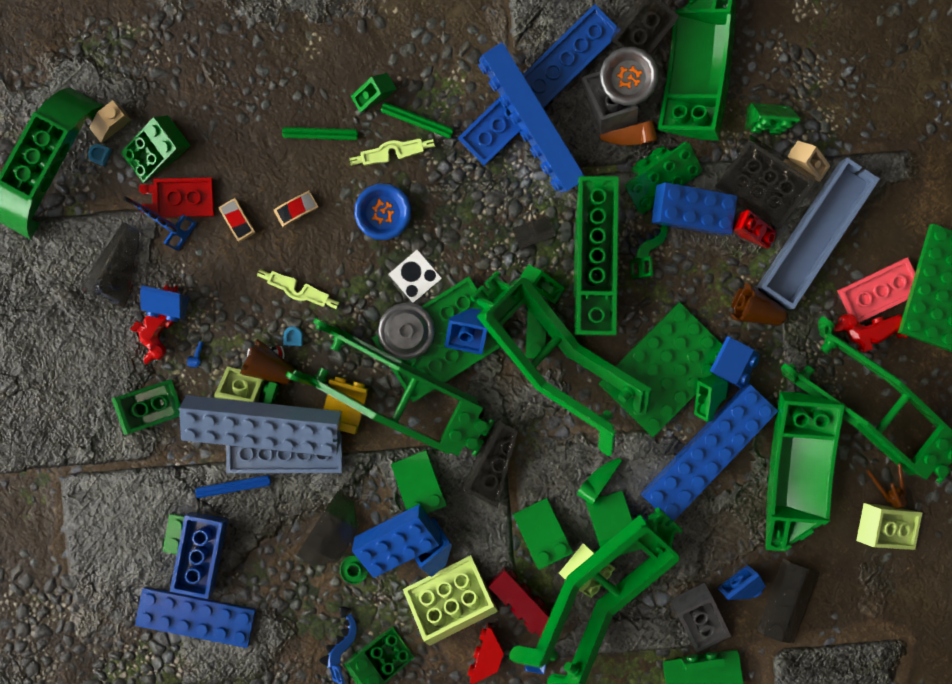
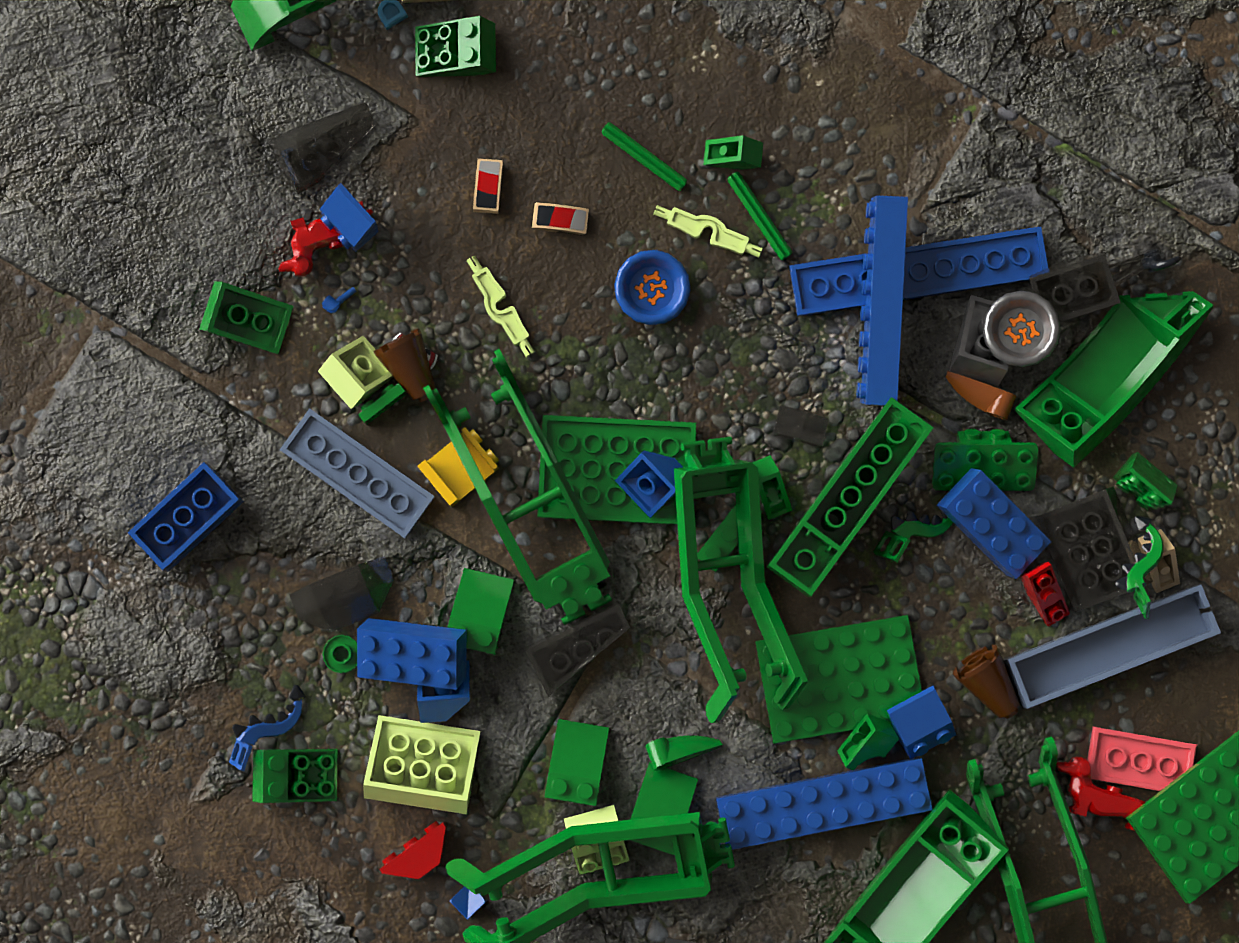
camera: 40 degrees right, 5 degrees down
blue piece [123,196,197,251] -> none
blue plate [135,587,256,648] -> none
red tile [139,177,214,218] -> none
plate [163,513,185,554] -> none
sand blue piece [179,395,341,457] -> none
blue axle [195,475,271,498] -> none
dark azure tile [283,327,304,346] -> none
flat silver piece [378,302,435,360] -> none
white sticker [389,250,442,303] -> none
dark red wedge [488,567,552,638] -> none
none -> green piece [1115,516,1164,620]

